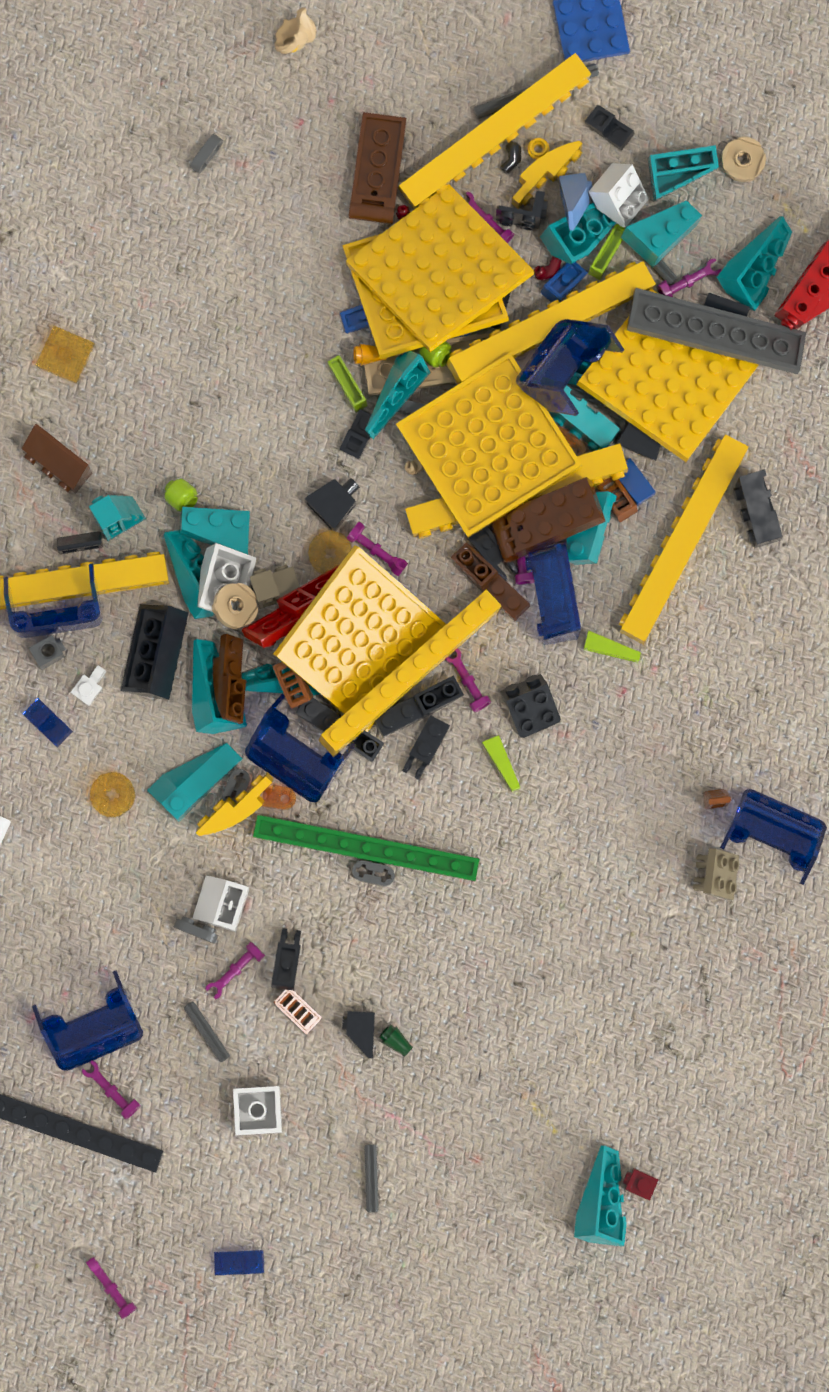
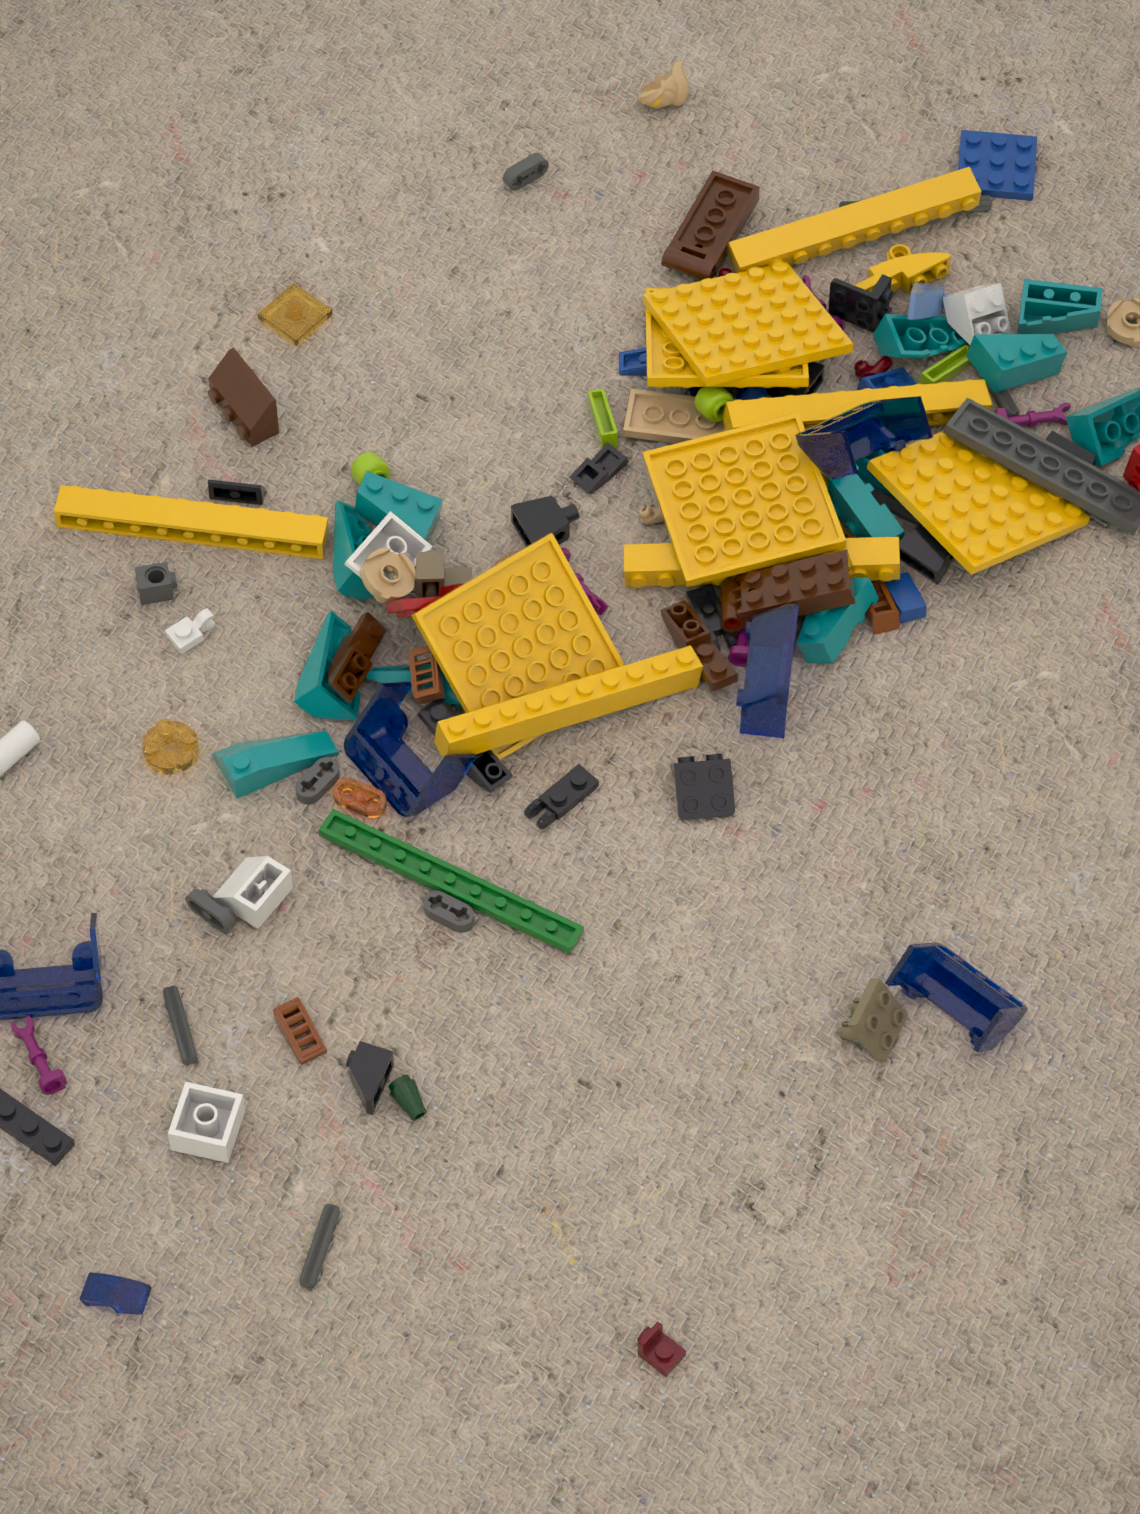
camera: 20 degrees right, 25 degrees down
clear blue windscreen [4,564,103,638] -> none
clear blue slope [23,698,73,748] -> none
teal wedge [89,495,146,541] -> none
black slope [120,604,189,700] -> none
yellow slope [196,772,274,836] -> none
magenta piece [205,941,266,999] -> none
black hinge [271,928,301,991] -> none
light orange cone [353,344,387,366] -> none
teal wedge [365,351,431,439] -> none
black slope [374,675,464,738] -> none
magenta piece [445,648,491,713] -> none
lime piece [482,735,520,792] -> none
black arm [500,141,521,175] -> none
teal wedge [574,1145,627,1247] -> none
lime piece [584,630,641,663] -> none
black slope [585,105,635,151] -> none
yellow brick [618,434,749,645] -> none
dark orange slope [703,789,731,810] -> none
black wedge [733,469,783,548] -> none

